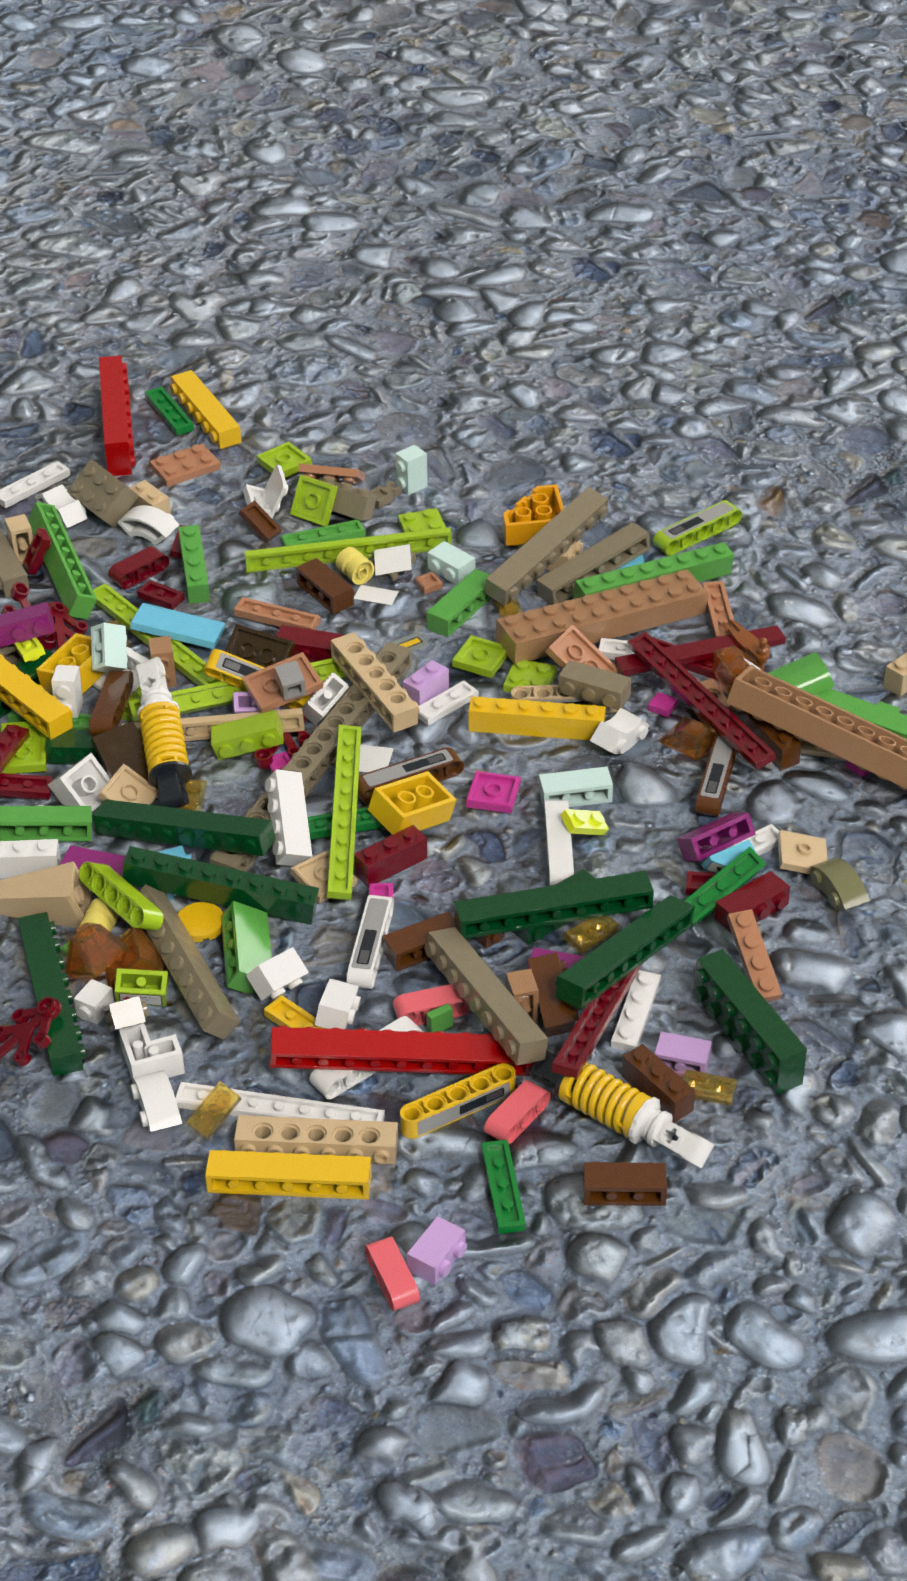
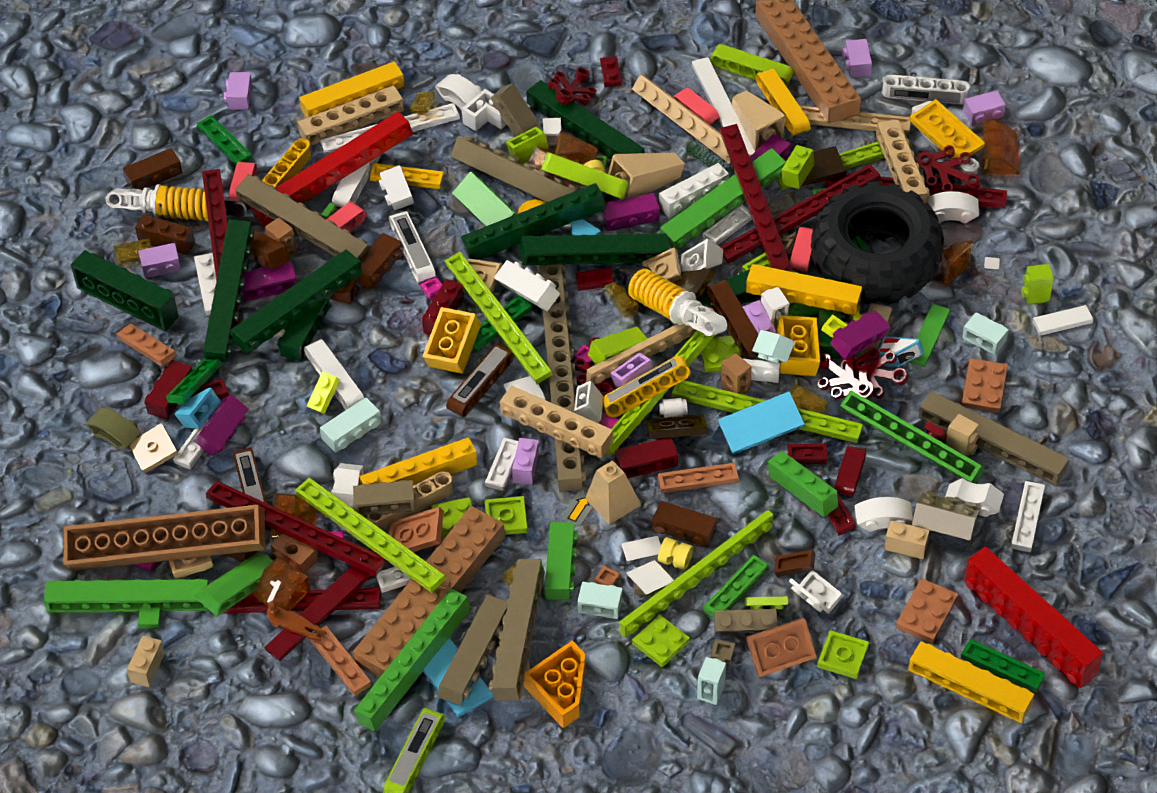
camera: 150 degrees right, 10 degrees up
nougat plate [242,652,323,713] -> none
white brick [246,947,309,1001] -> none
light grey brick [275,660,306,701] -> none
coral beam [364,1236,420,1311] -> none
dark pink plate [466,771,521,814] -> none
none -> lime plate [295,478,446,593]
none -> tan slope [586,460,641,525]
none -> lavender brick [743,300,776,335]

